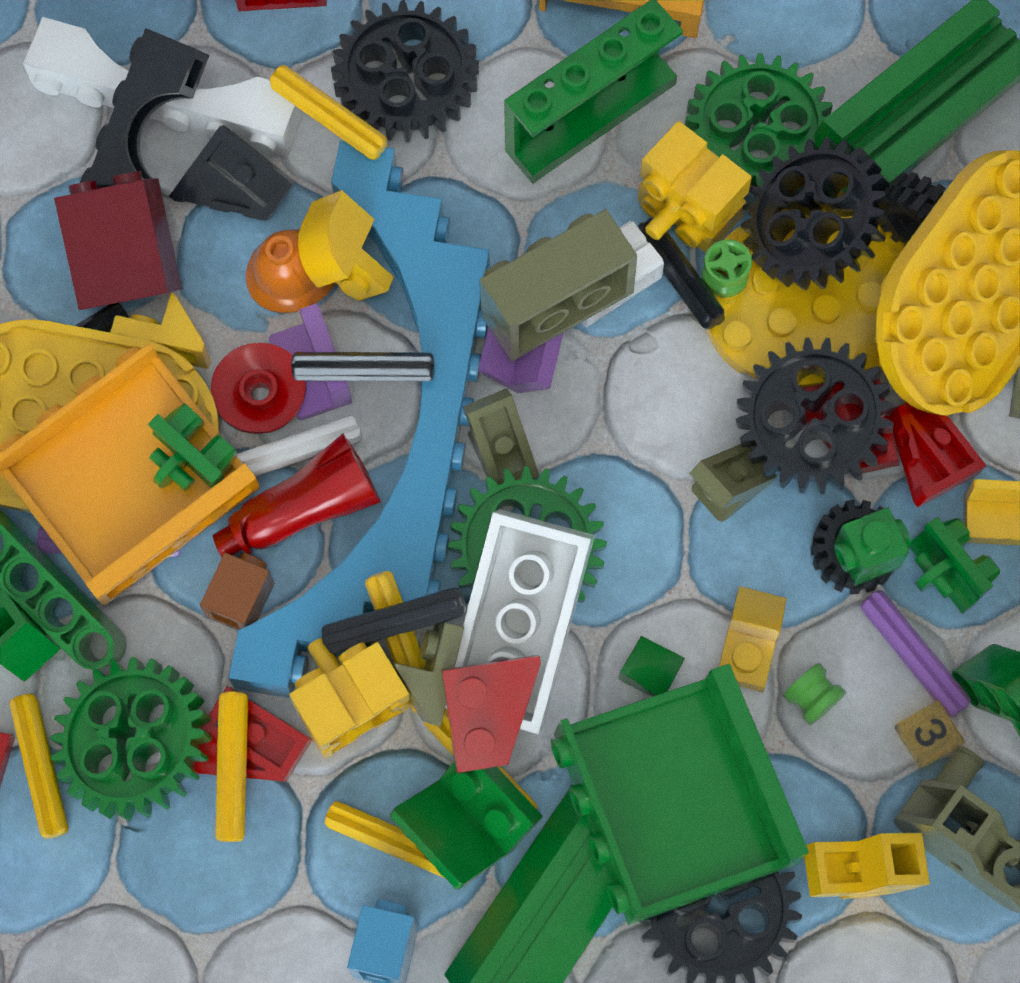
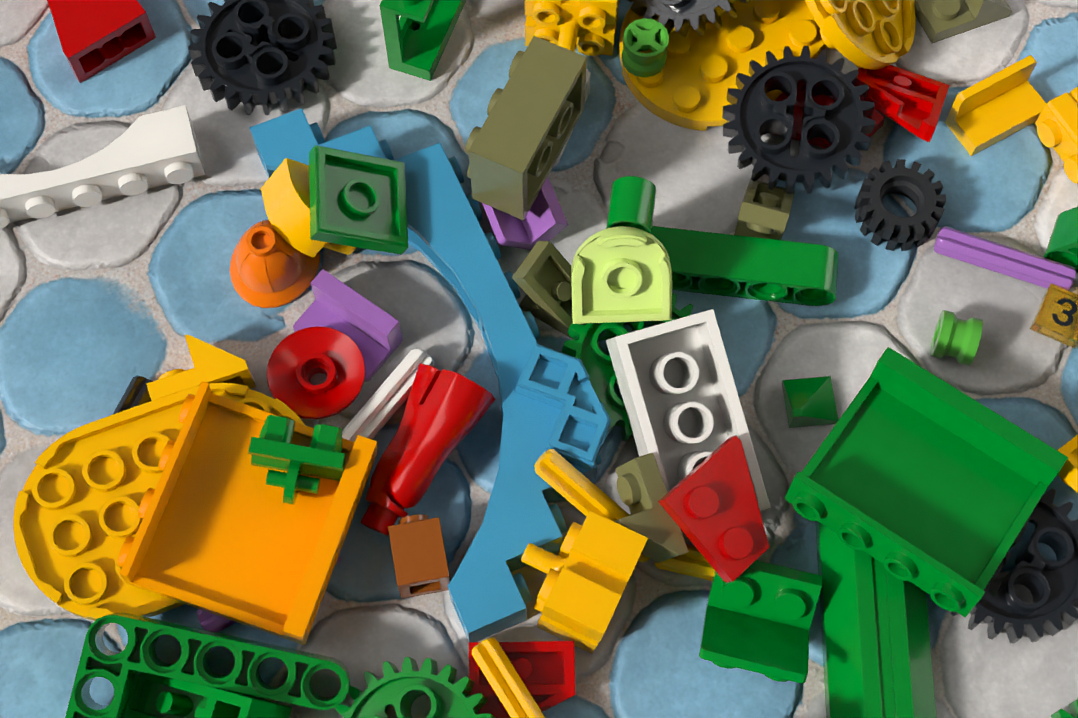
camera: 35 degrees left, 5 degrees down
dark red brick [54,171,182,310] -> none
black arch [80,28,210,189] -> none
black wing [169,125,297,221] -> none
yellow axle [269,65,388,160] -> none
axle [291,352,435,381] -> none
black axle [322,587,466,653] -> none
yellow axle [324,801,446,879] -> none
black axle [638,217,725,330] -> none
yellow slope [719,586,787,692] -> none
green brick [834,507,911,586] -> none
green hips [910,517,1000,614] -> none
none -> green tile [309,145,409,255]
none -> dark azure tile [516,343,611,471]
none -> yellowish green tile [571,226,672,324]
none -> green beam [606,176,839,306]

